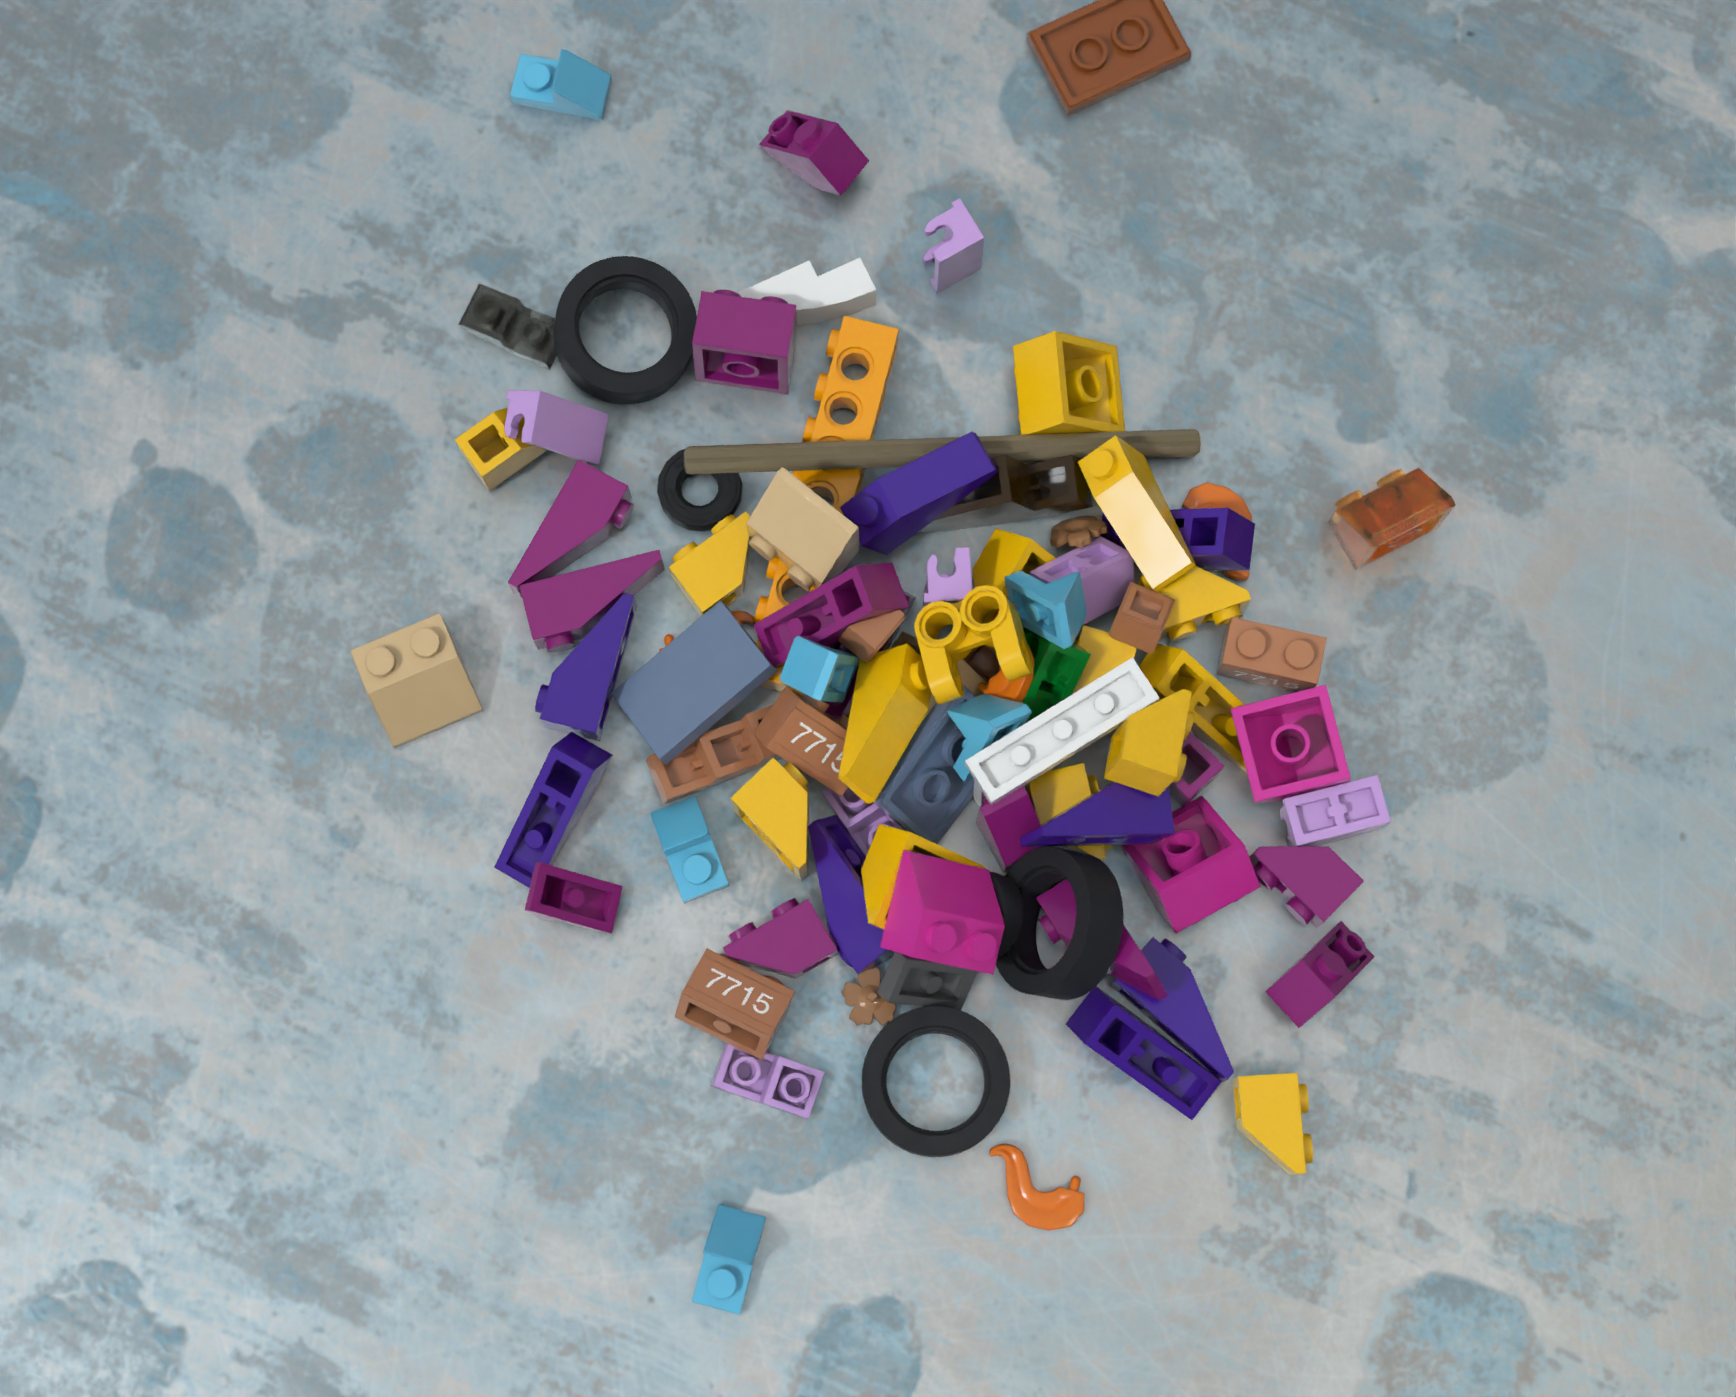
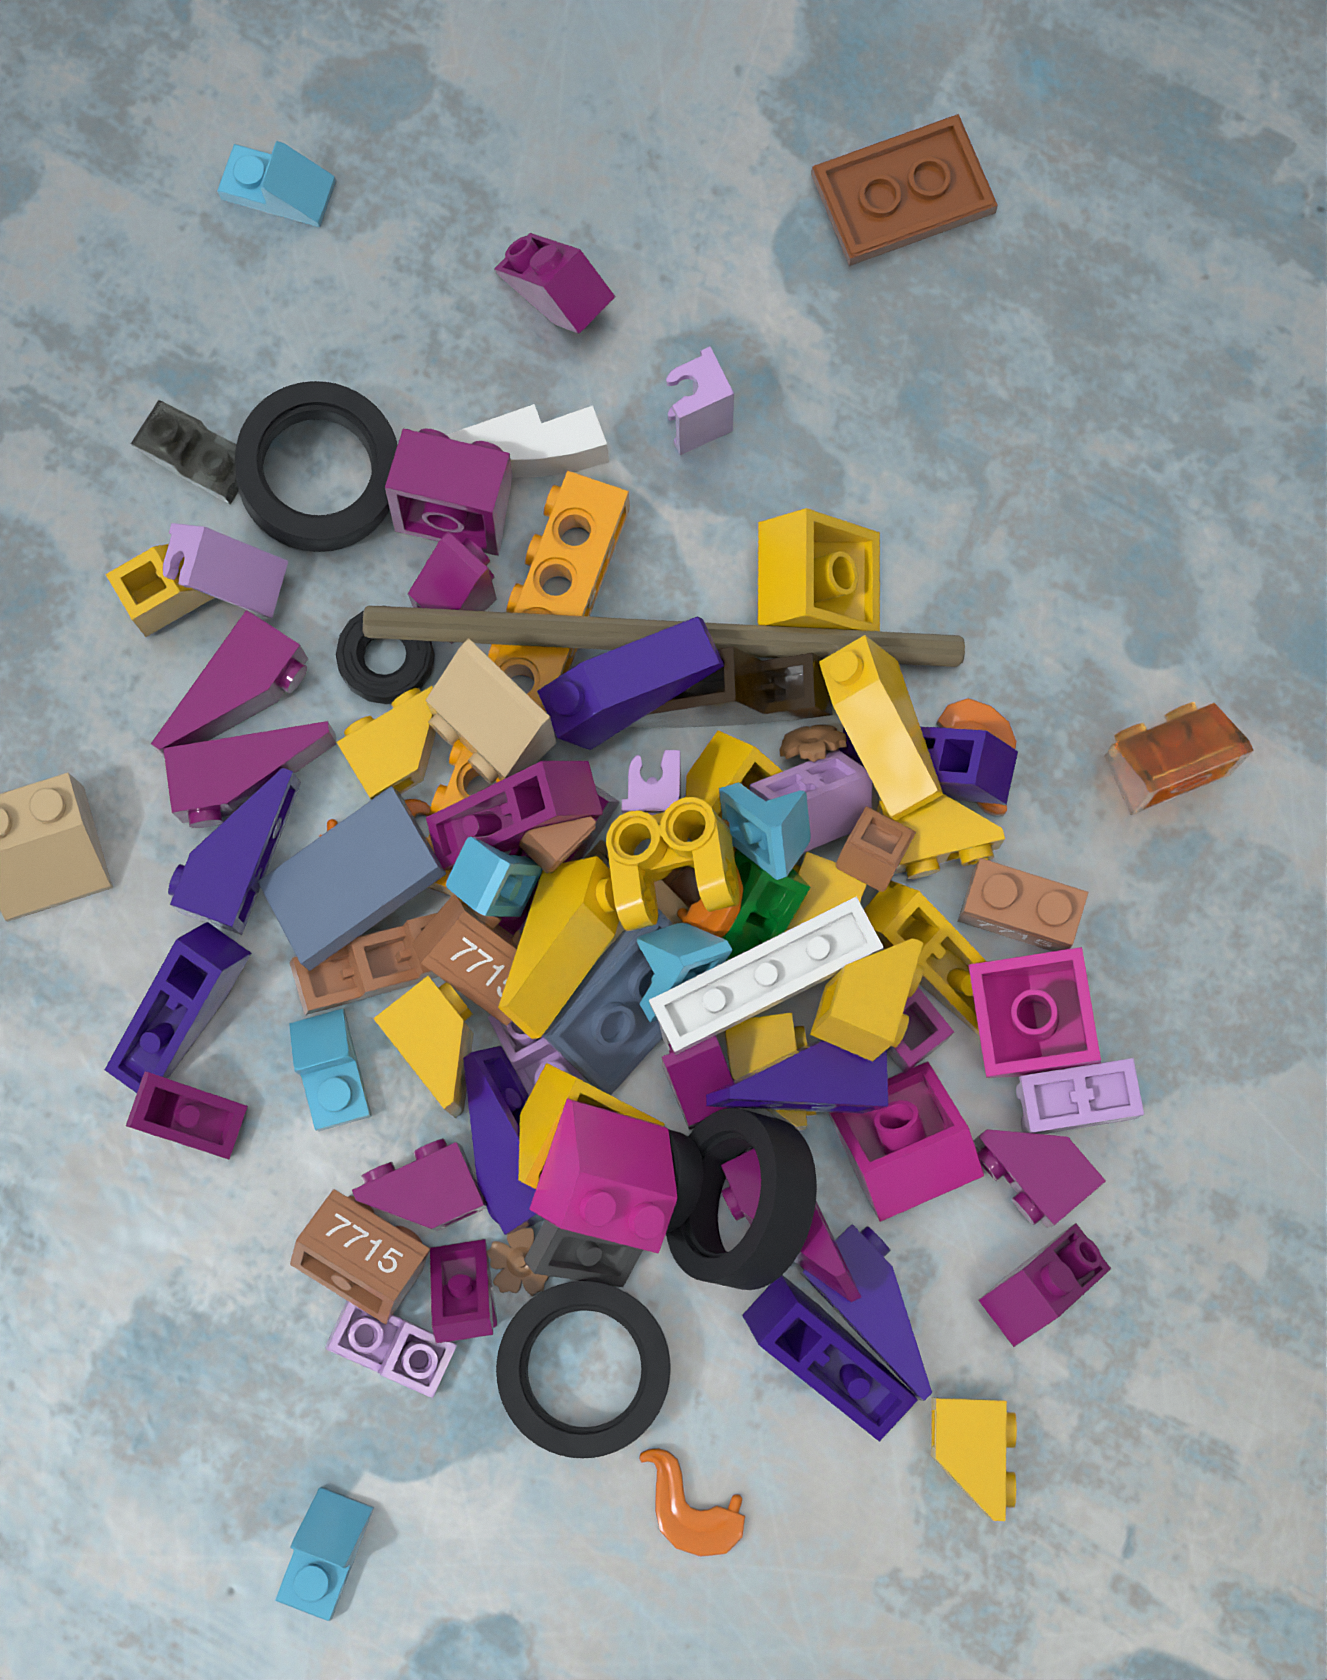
camera: 10 degrees right, 0 degrees up
none -> magenta slope [407,531,497,644]
none -> magenta slope [430,1239,497,1344]

